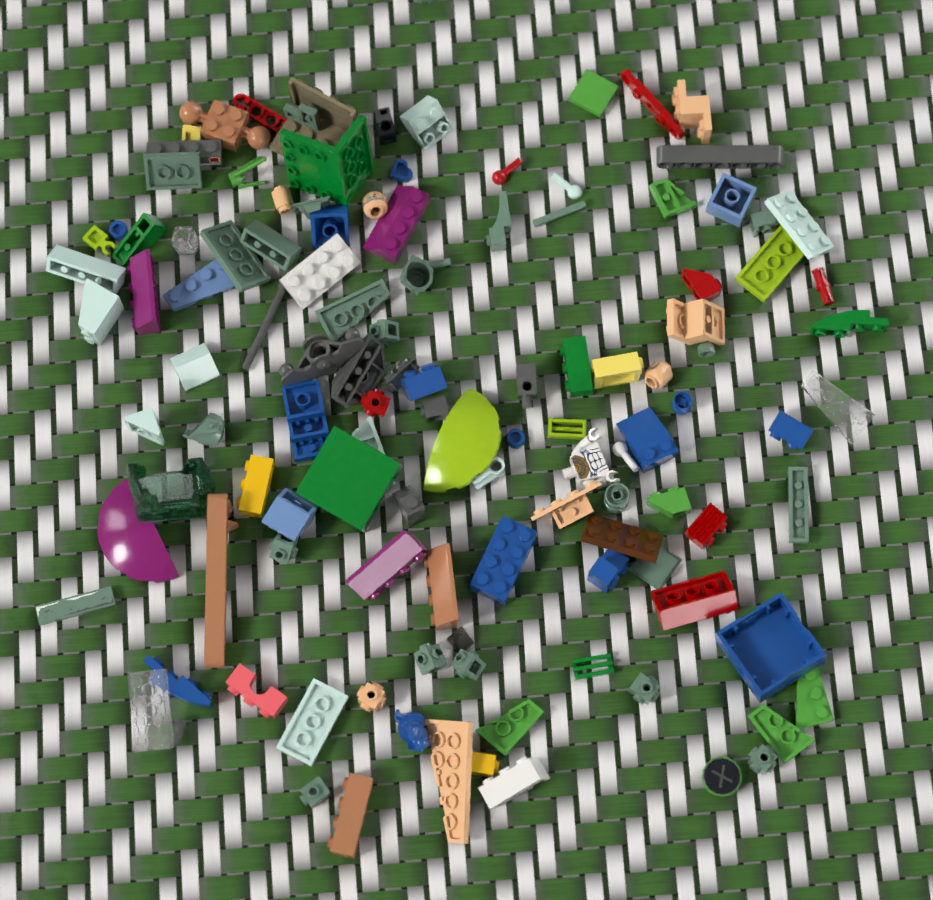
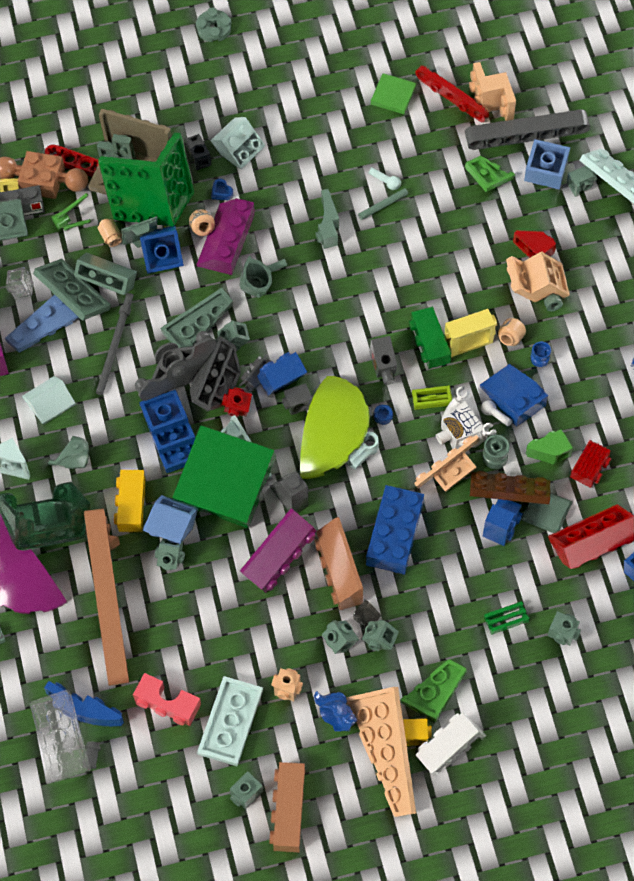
camera: 10 degrees left, 10 degrees down
white plate [279,233,361,309] -> none
red bar [492,157,523,185] -> none
lime plate [735,225,805,303] -> none

